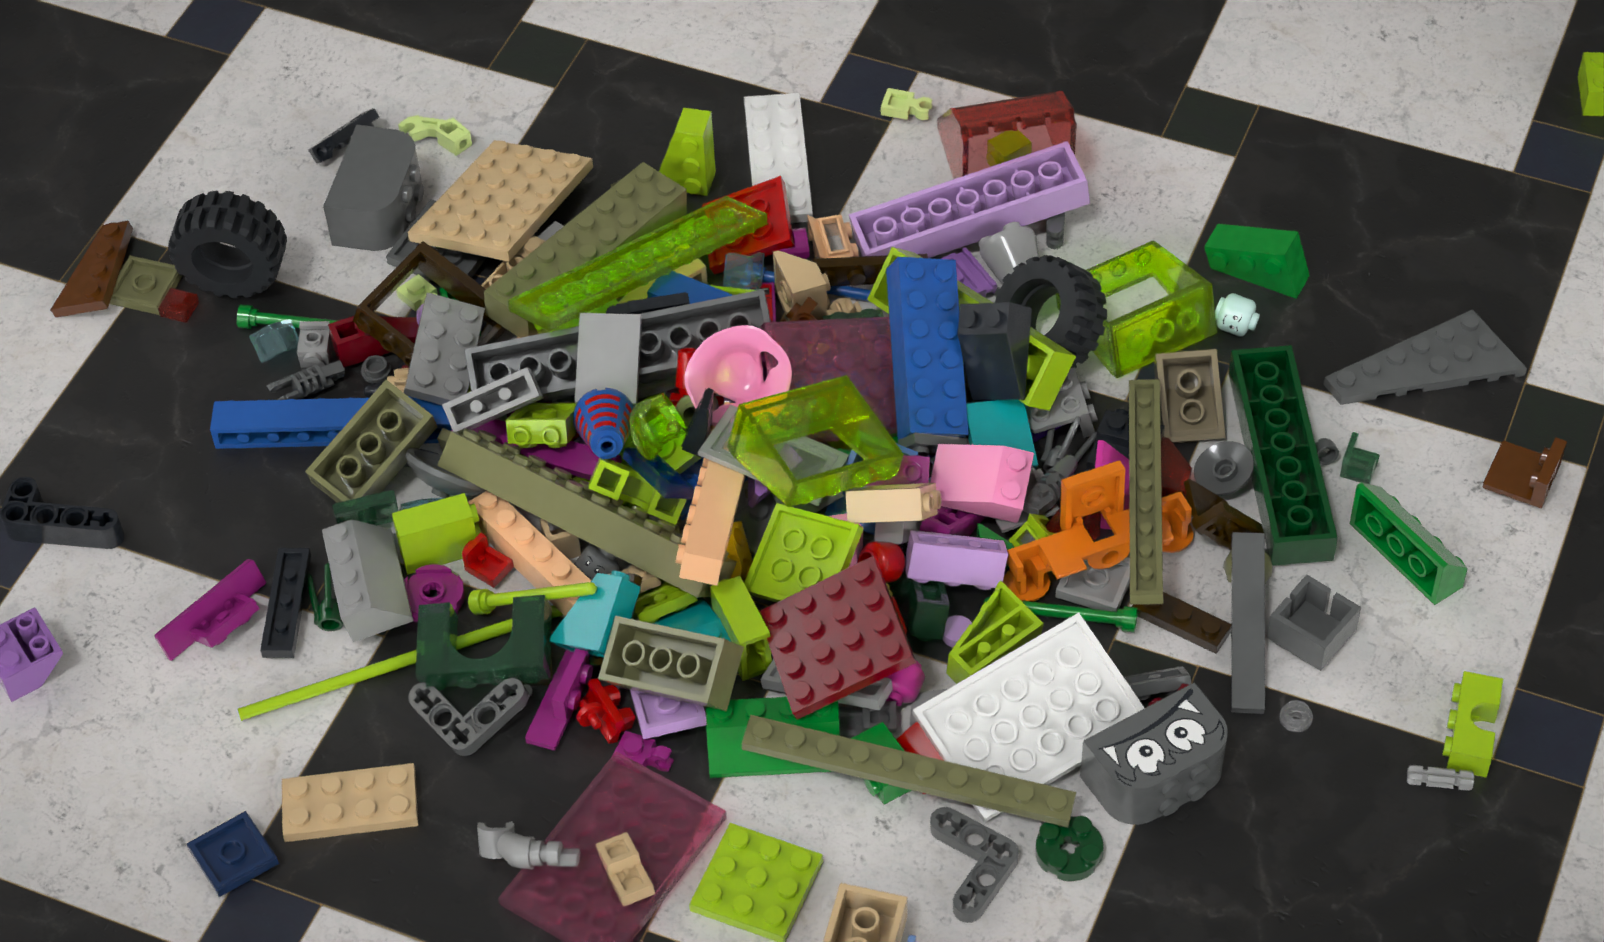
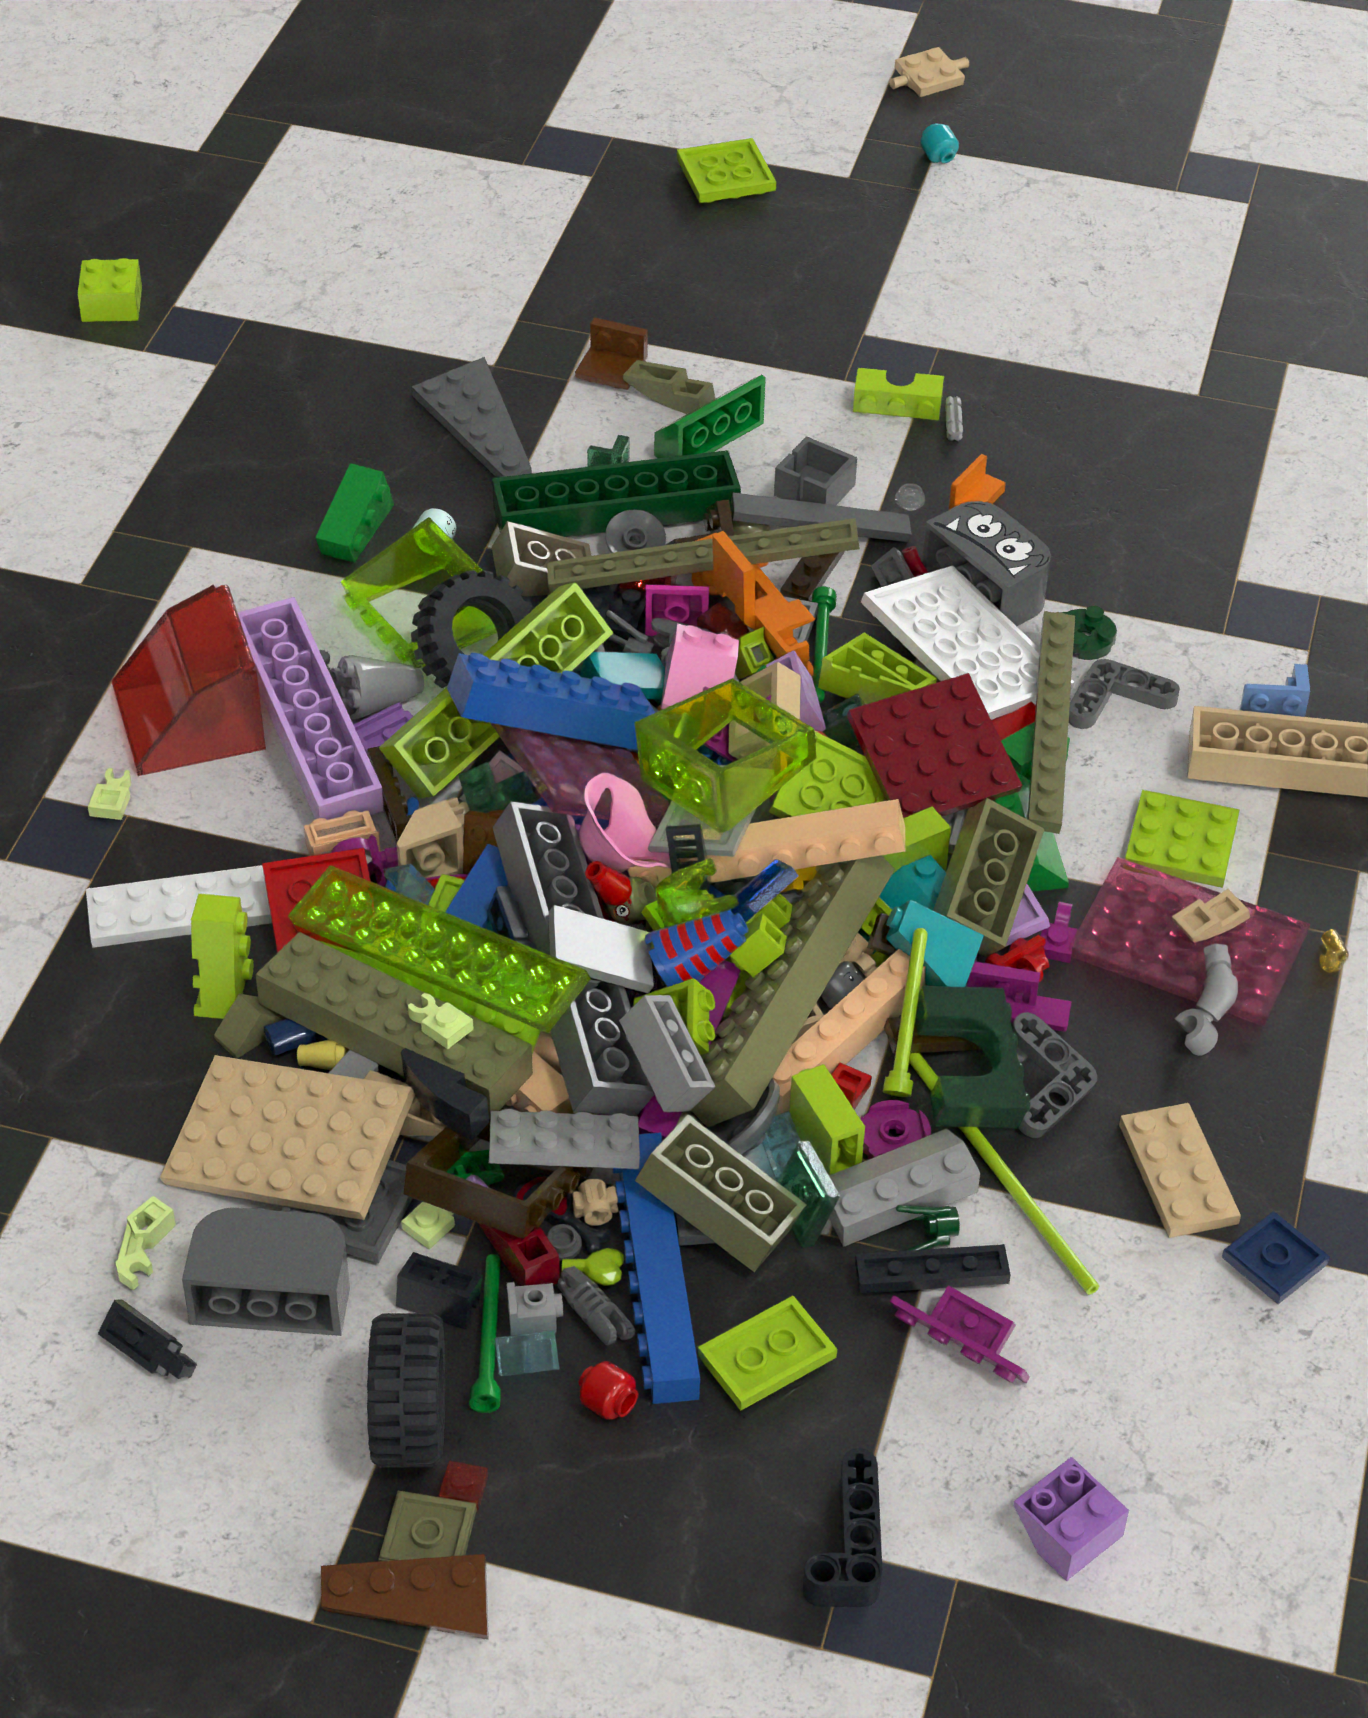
camera: 100 degrees left, 5 degrees down
black slope [958,302,1032,400] -> none
none -> black hinge [396,1252,483,1329]
none -> black slope [400,1048,489,1141]
none -> yellowish green plate [408,993,474,1049]
none -> lime rock [562,1248,624,1286]
none -> red head [579,1361,638,1420]
none -> olive slope [623,360,715,414]
none -> lime plate [698,1296,837,1410]
none -> orange panel [949,454,1006,510]

